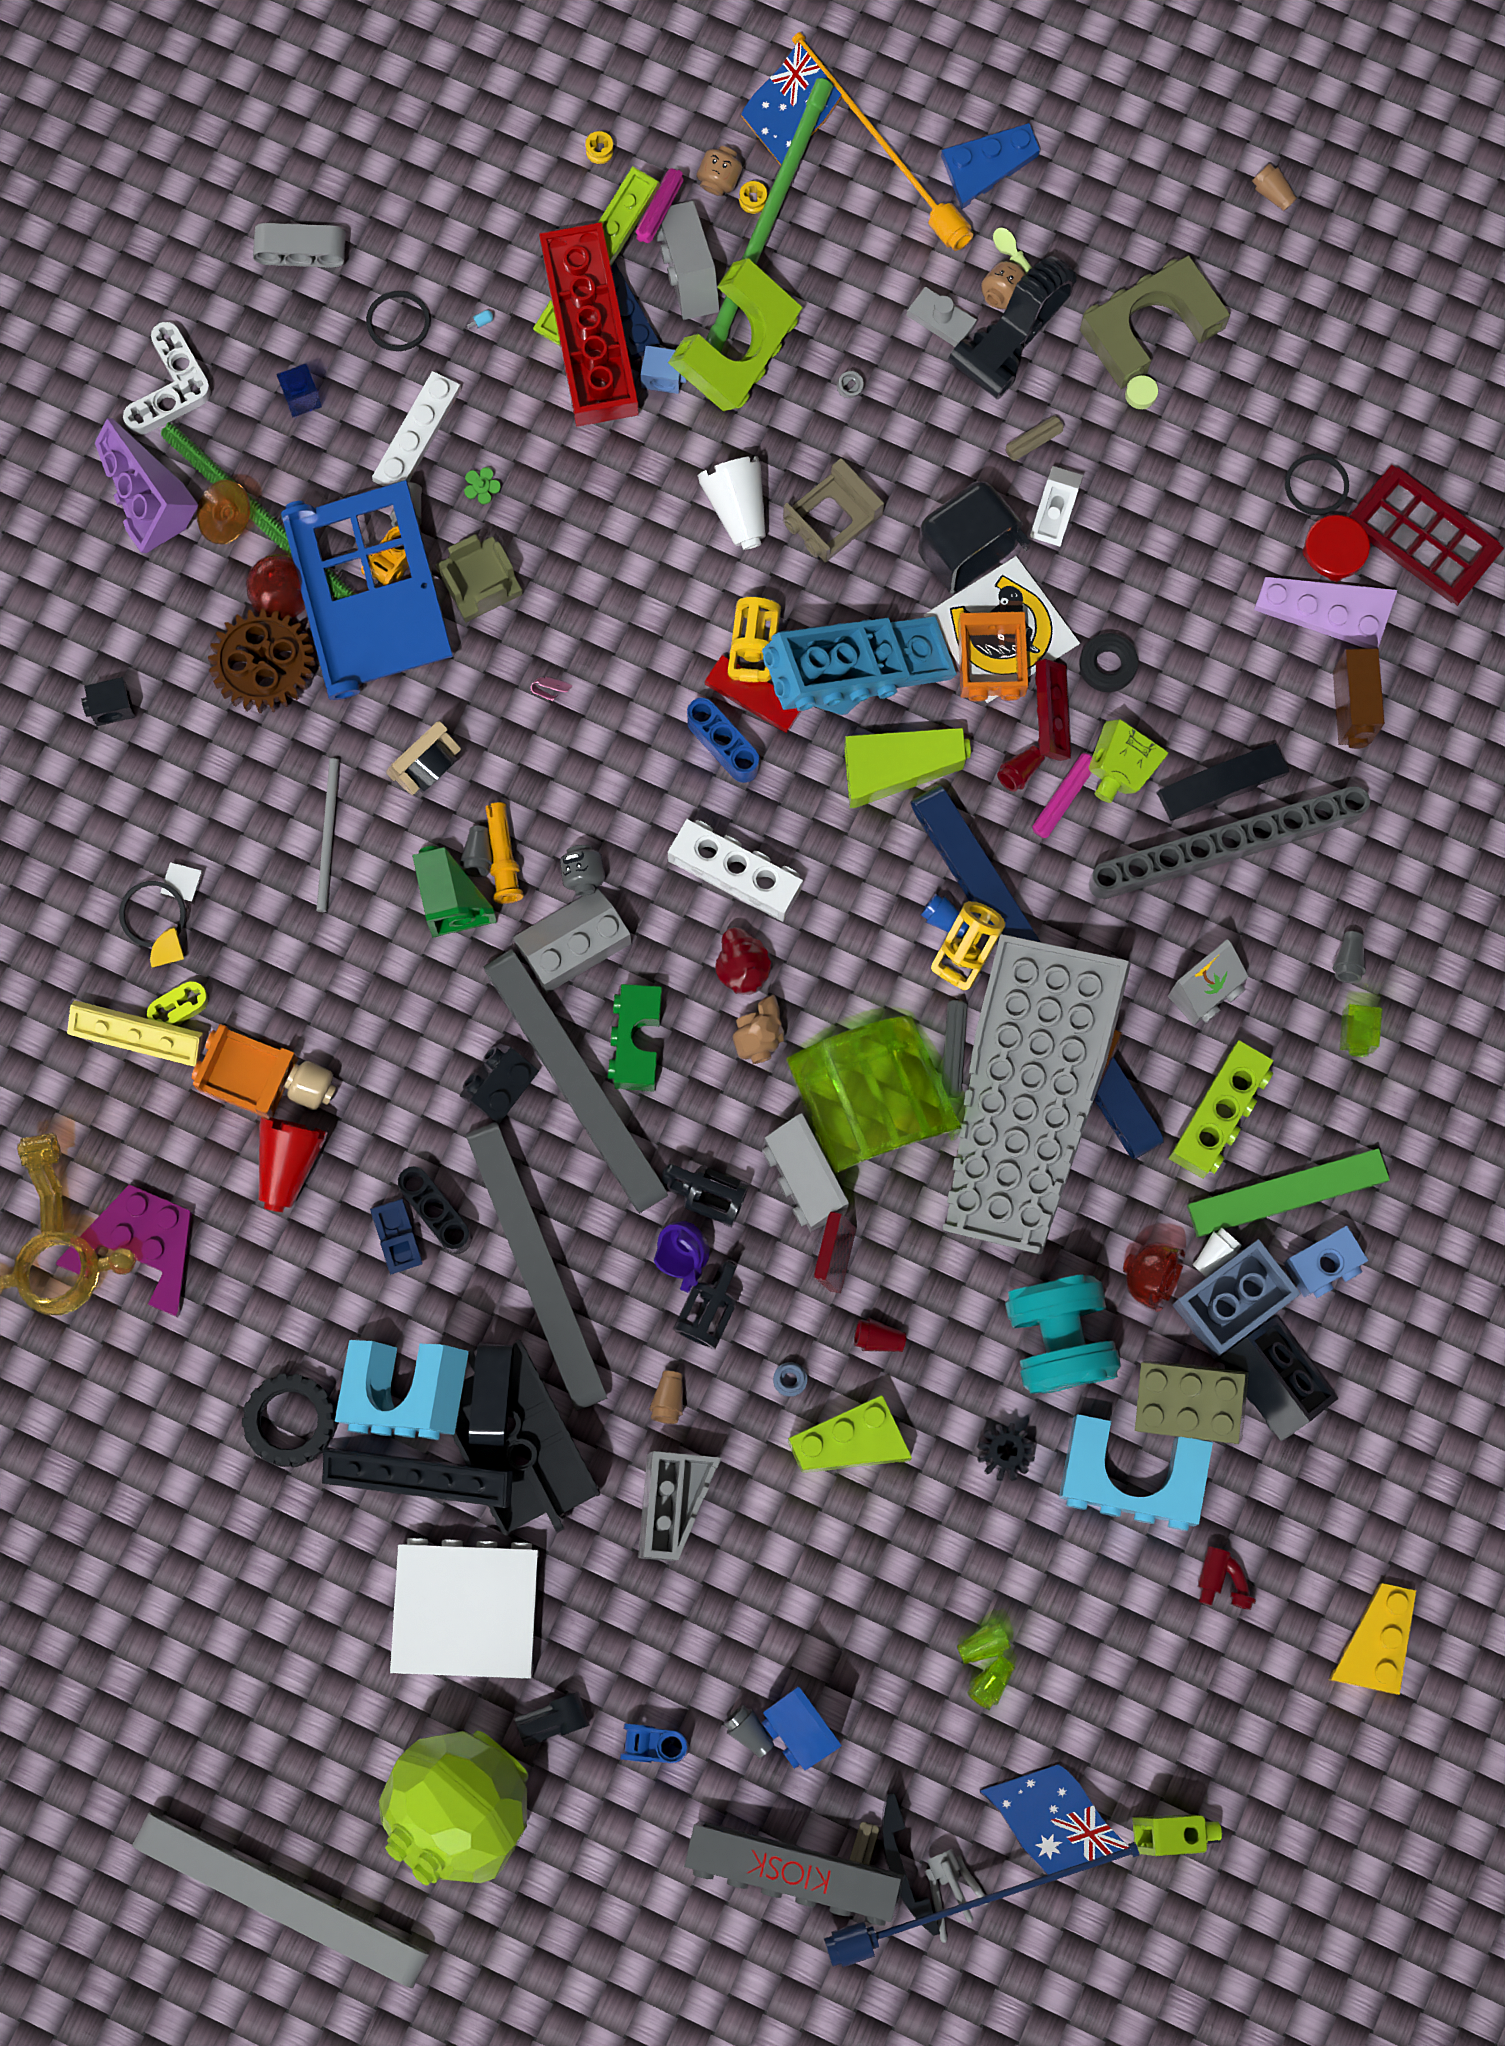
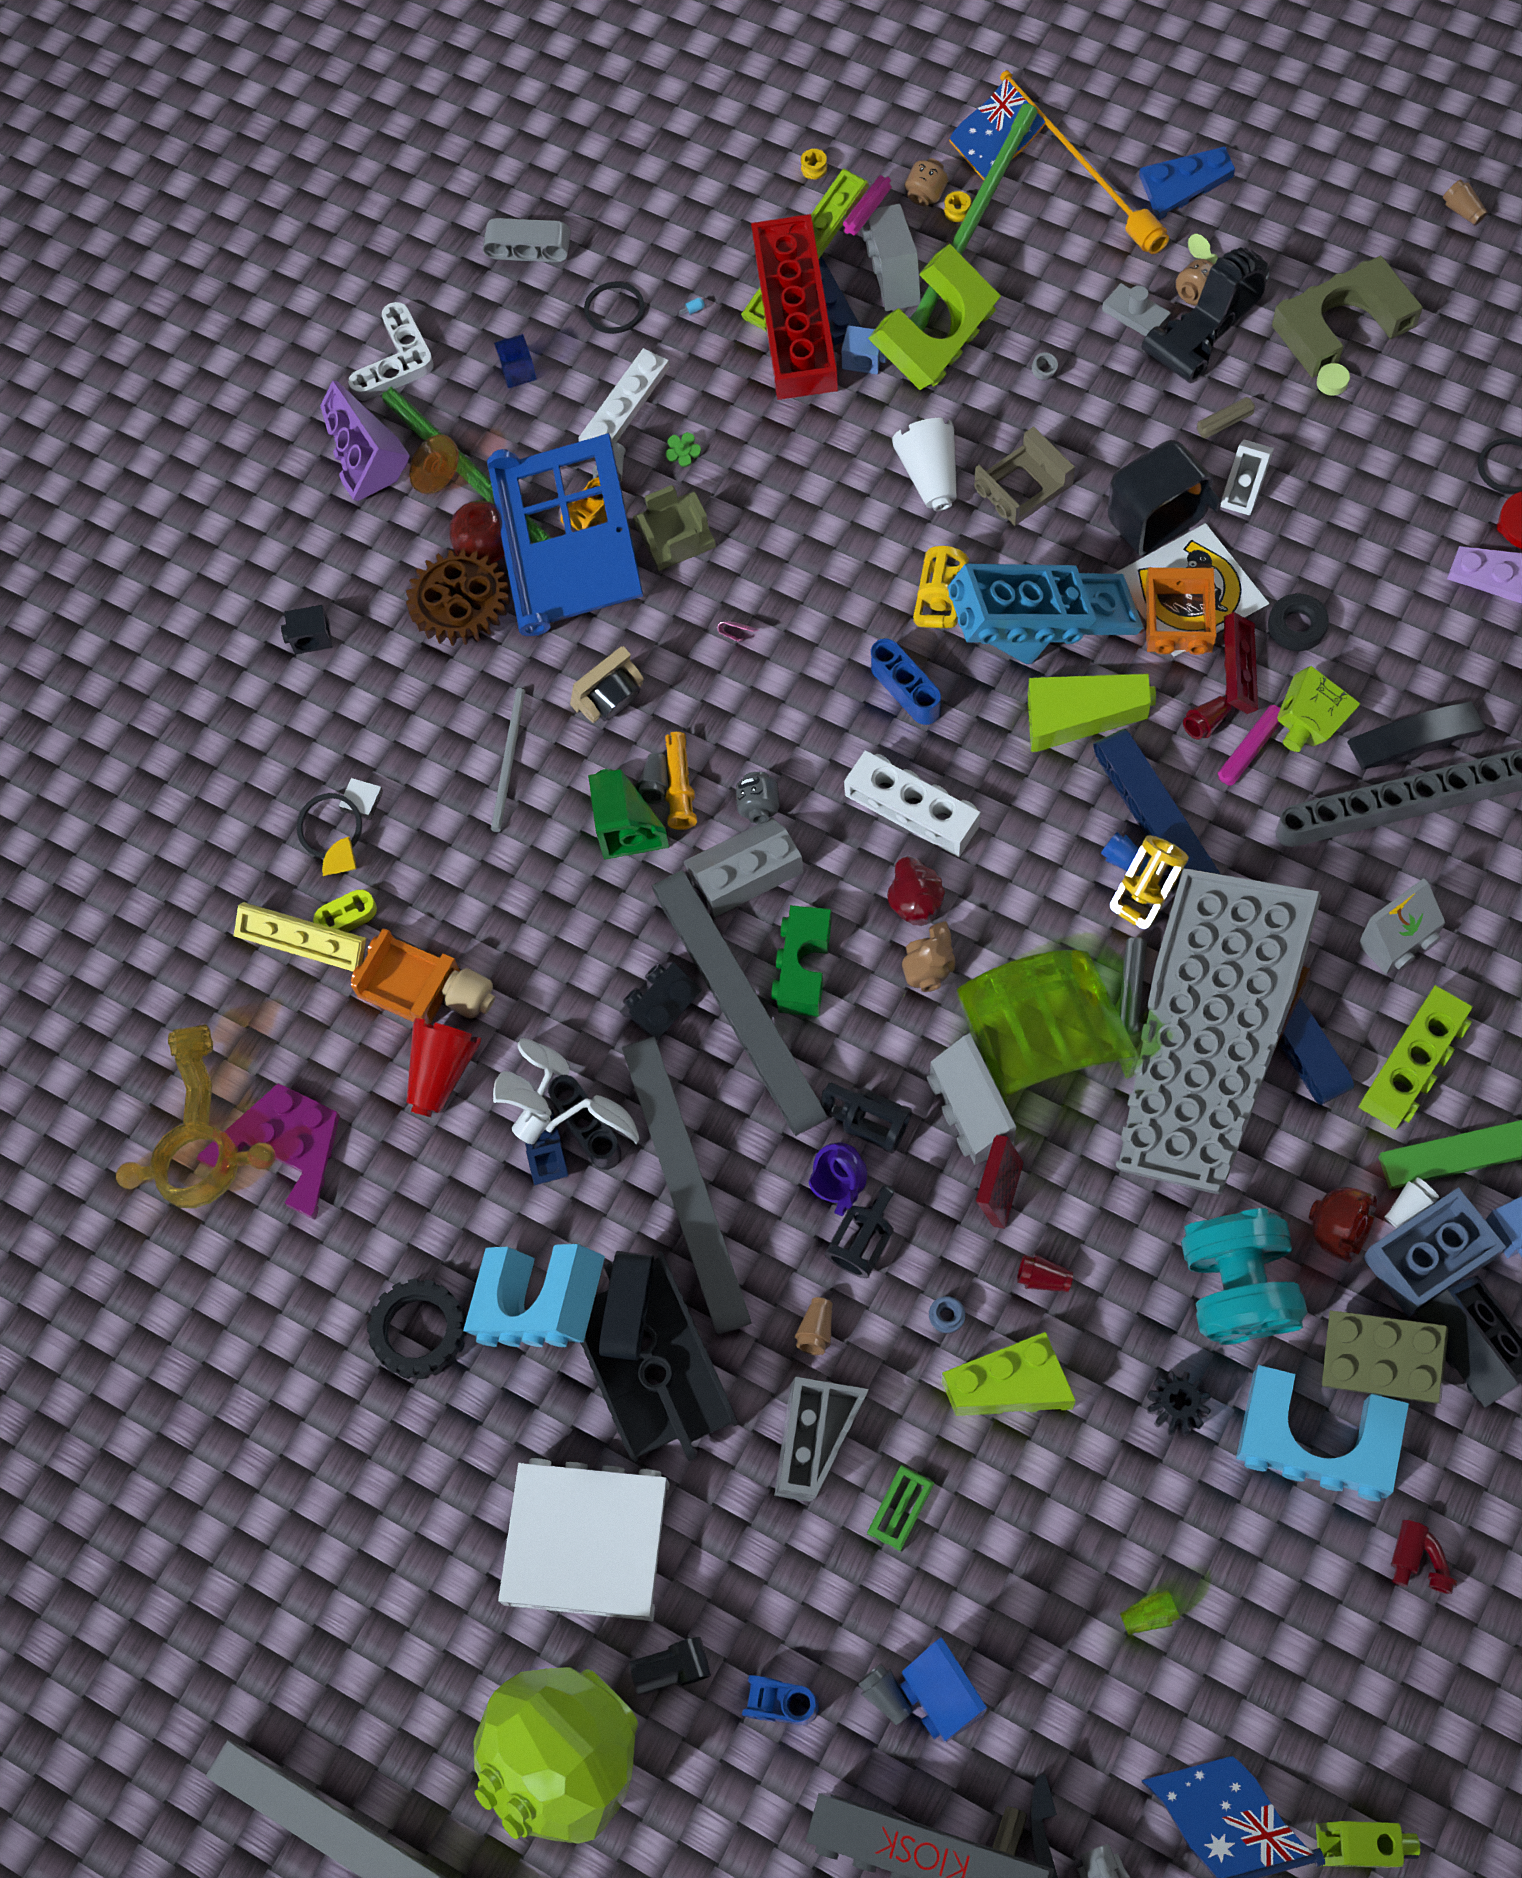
camera: 15 degrees right, 10 degrees down
black tile [322,1448,513,1508] -> none
red tile [705,655,802,733] -> none
clear neon green cone [967,1655,1015,1710] -> none
none -> white plant [493,1038,639,1144]
none -> bright green tile [867,1465,934,1552]

